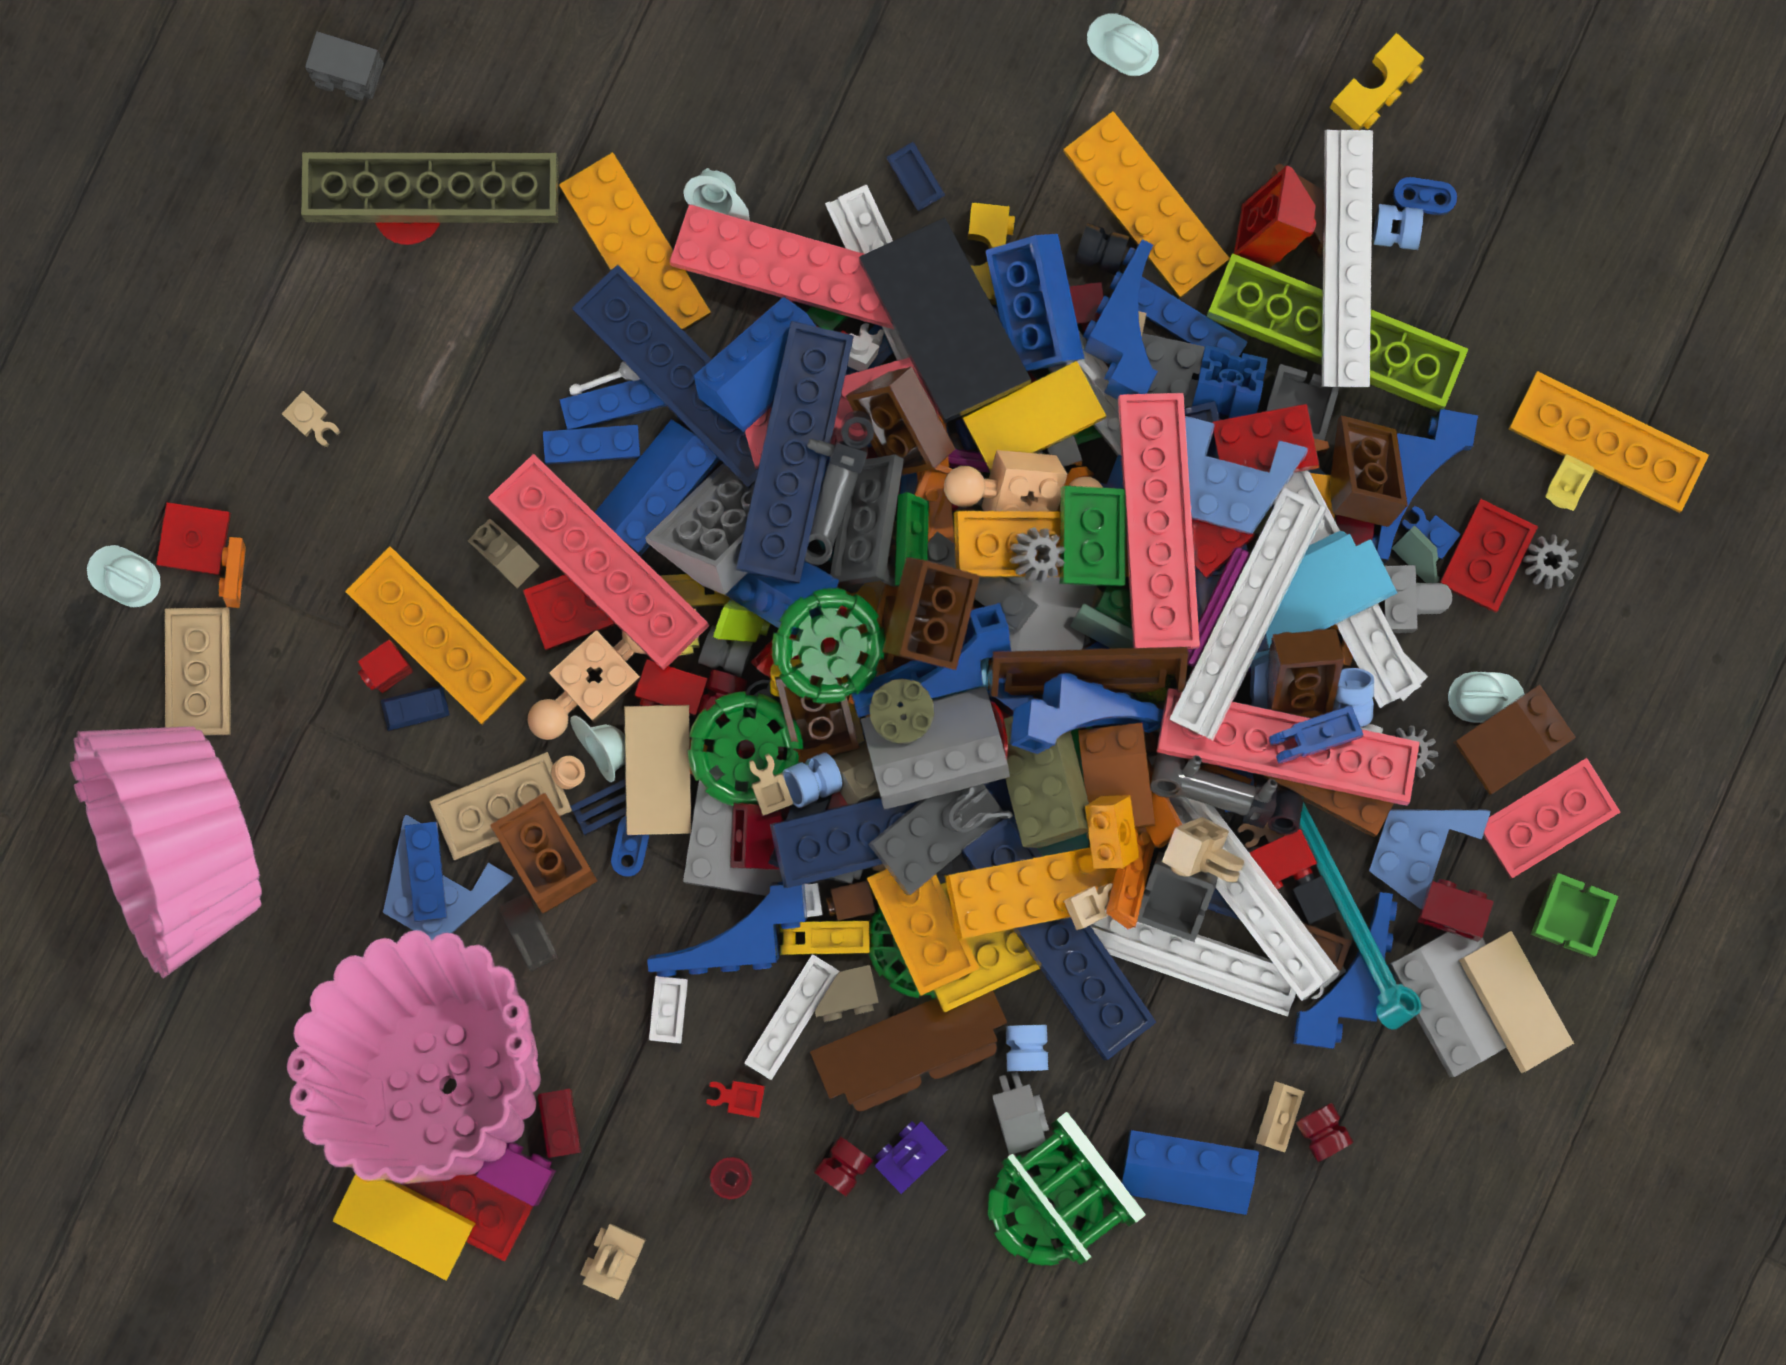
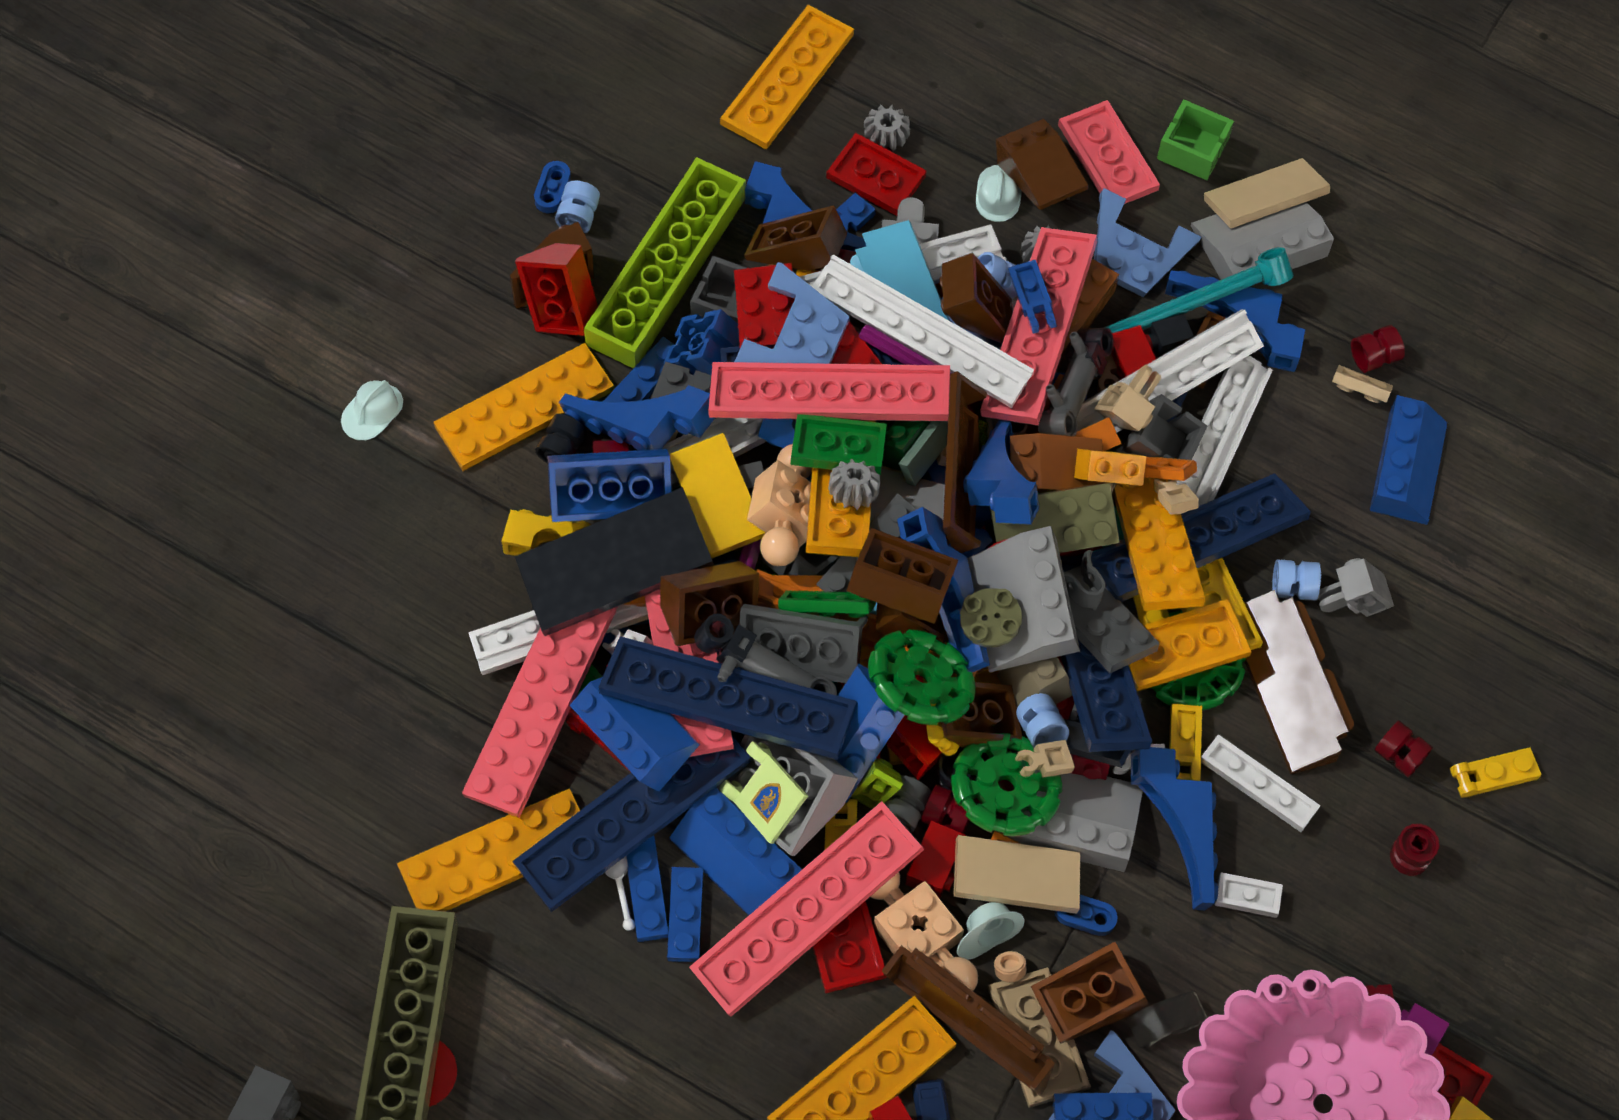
camera: 85 degrees left, 20 degrees down
dark tan slope [468,519,539,588] -> none
dark blue tile [570,779,626,835] -> none
tan brick [580,1224,646,1300] -> none
light aqua piece [683,168,750,221] -> none
red plate [706,1081,765,1118] -> none
dark red brick [730,803,784,870] -> none
dark tan slope [815,965,879,1022] -> none
reddish brown brick [826,881,875,921] -> none
dark purple brick [875,1121,948,1194] -> none
dark blue tile [886,142,945,211] -> none
green plate [988,1150,1104,1266] -> none
green fence [1001,1112,1146,1265] -> none
white plate [1322,130,1373,387] -> none
yellow arch [1330,33,1424,130] -> none
sand green tile [1392,525,1440,583] -> none
dark red brick [1417,879,1494,942] -> none
light yellow bracket [1545,454,1595,511] -> none
none -> yellowish green flag [719,741,808,844]
none -> reddish brown slope [882,945,1055,1096]
none -> yellow plate [1450,747,1541,798]

